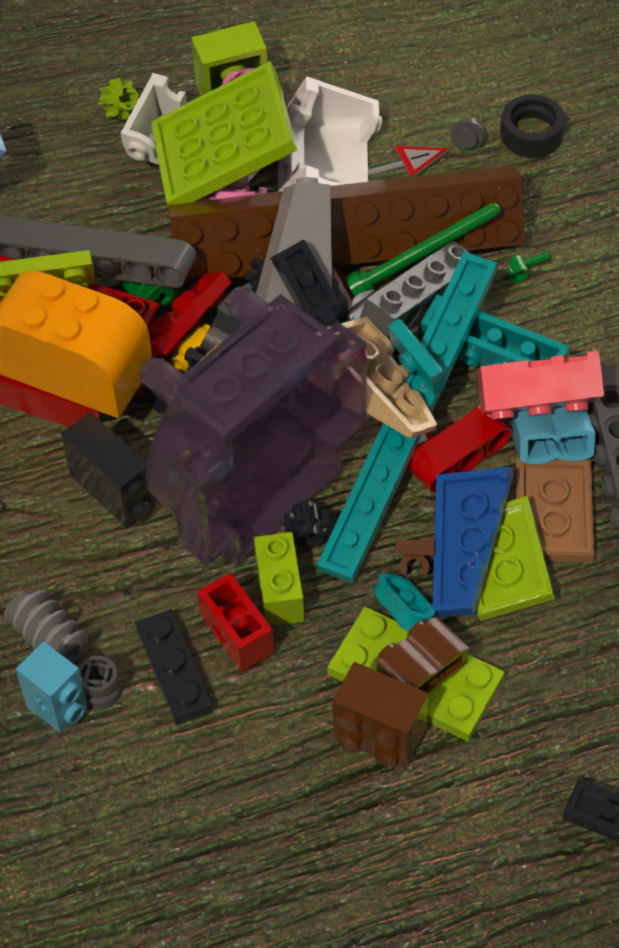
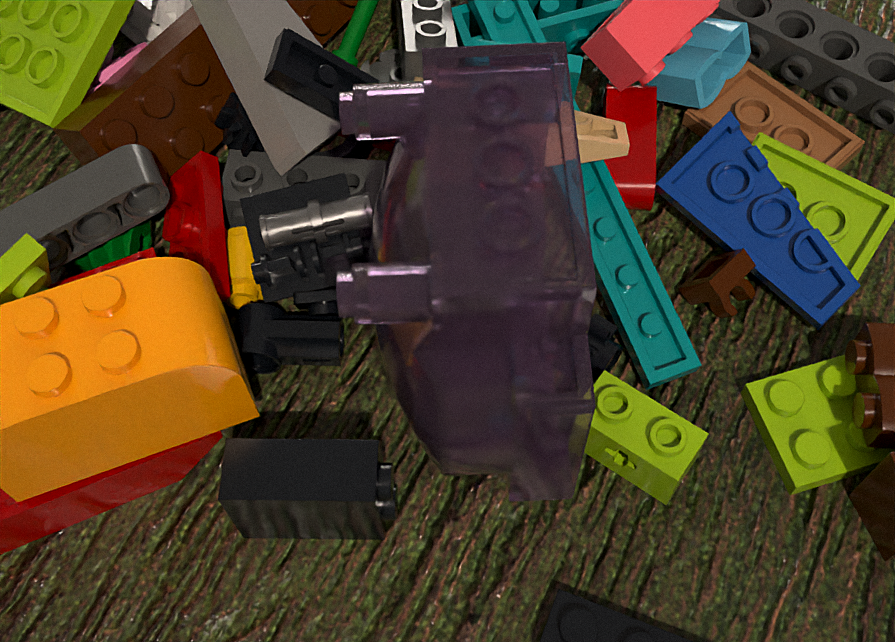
camera: 45 degrees left, 5 degrees up
red brick [197,573,274,672] -> none
teal plate [374,573,435,631] -> none

